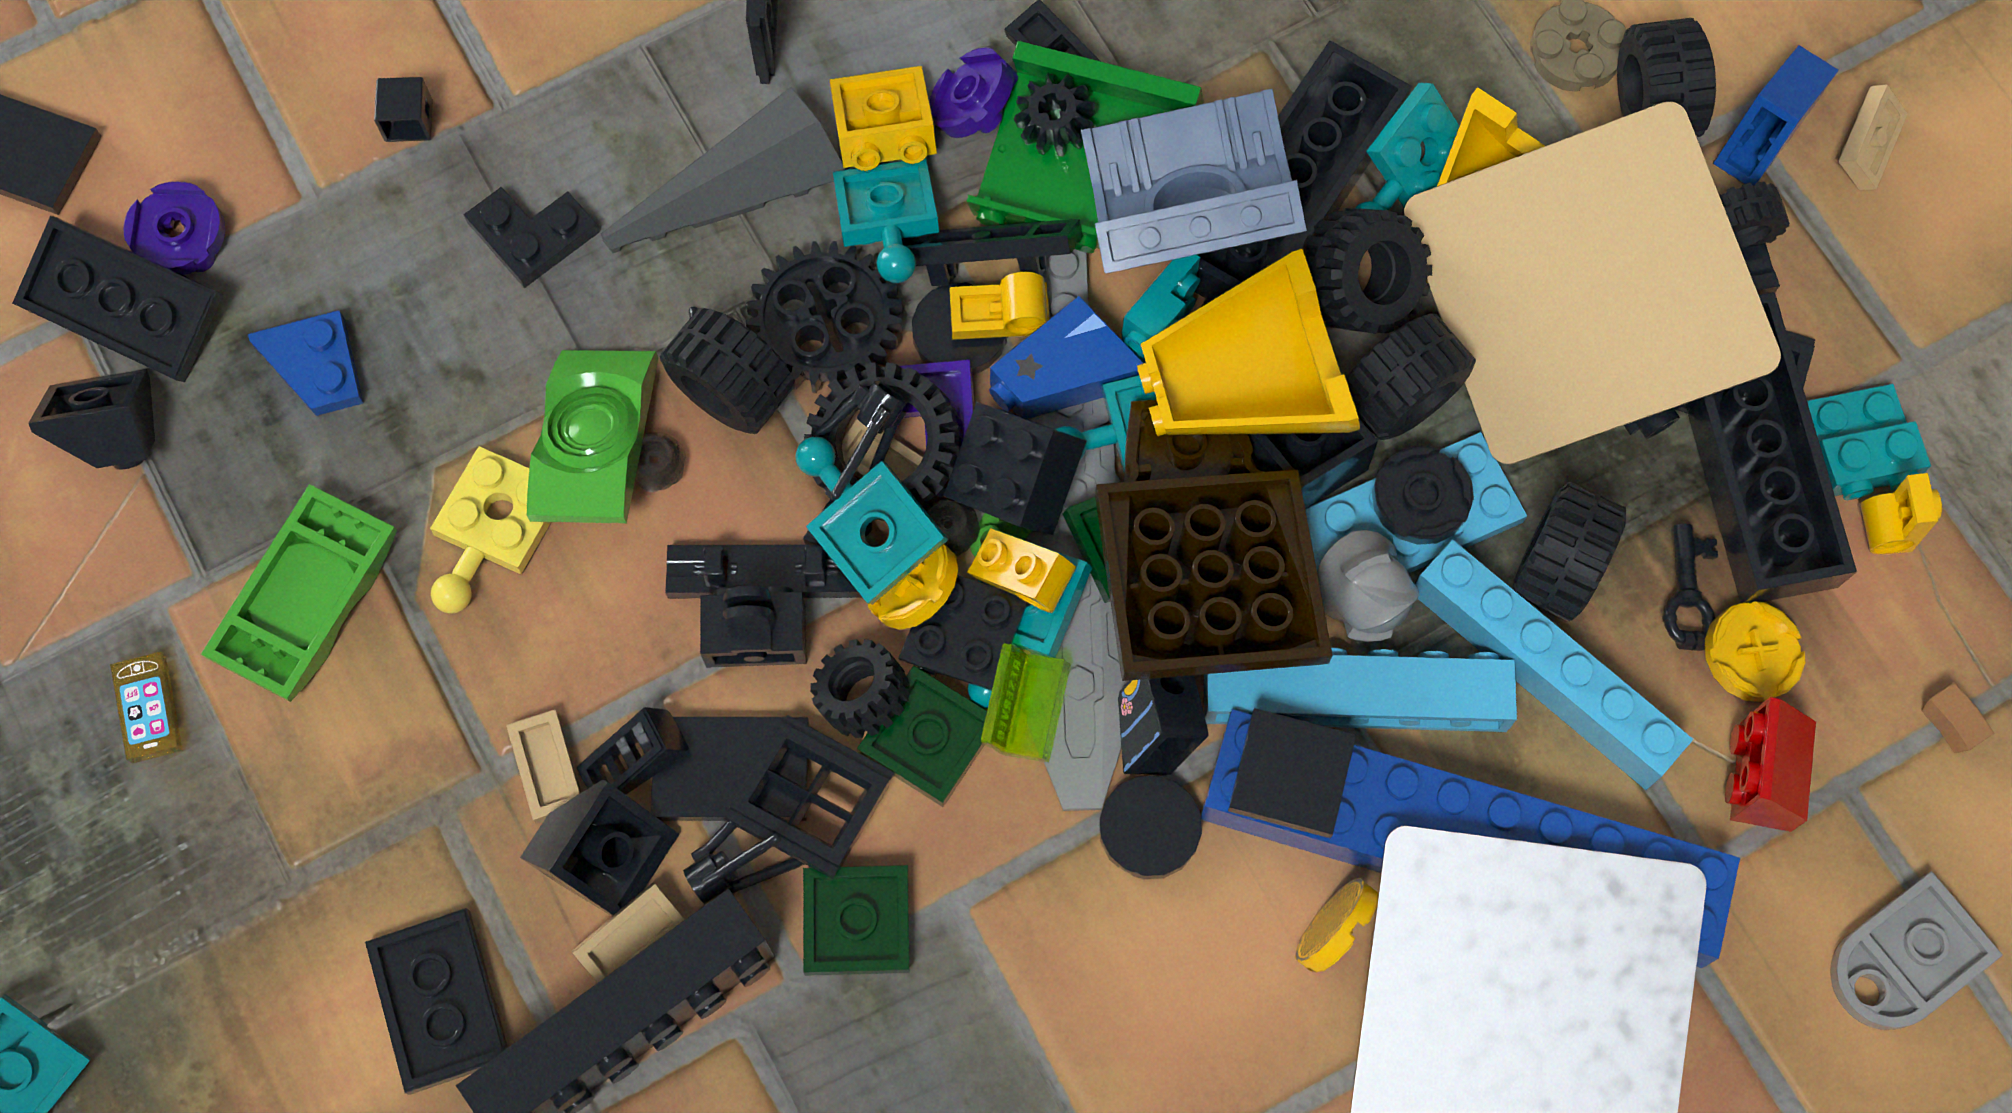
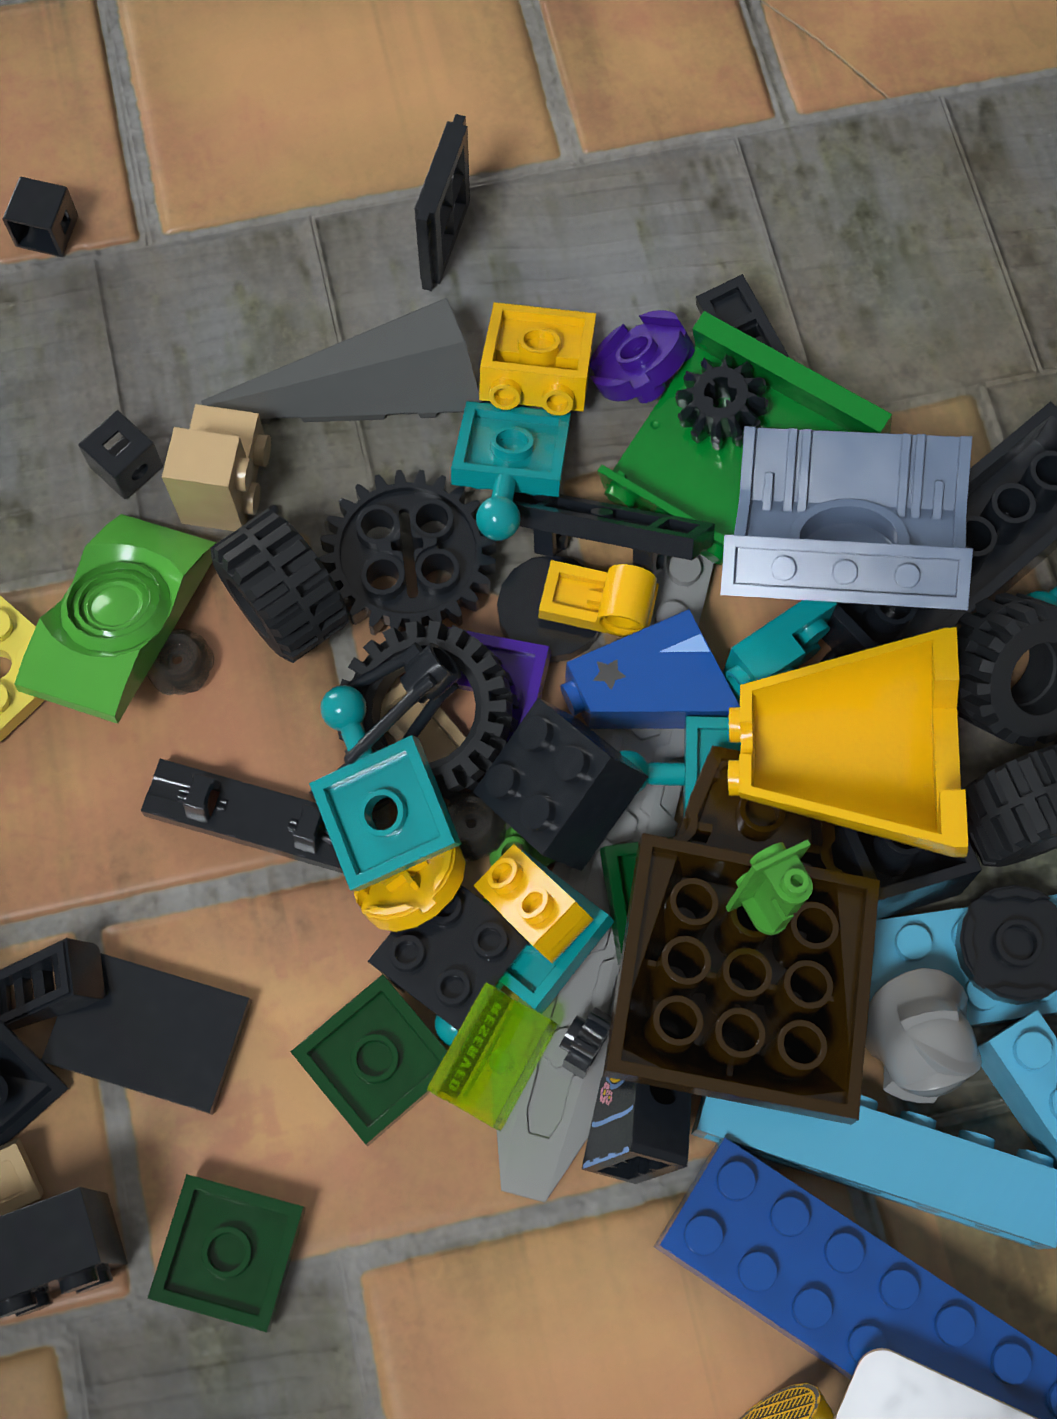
camera: 15 degrees right, 0 degrees up
black plate [463,187,600,288] -> none
black plant [683,822,805,904] -> none
black brick [700,586,806,668] -> none
black piece [724,715,895,879] -> none
black tyre [810,639,910,738] -> none
black tile [1099,776,1202,879] -> none
black tile [1228,708,1356,839] -> none
none -> black piece [78,410,163,499]
none -> tan brick [162,404,271,531]
none -> black plate [559,1007,612,1079]
none -> bright green hinge [726,839,813,935]

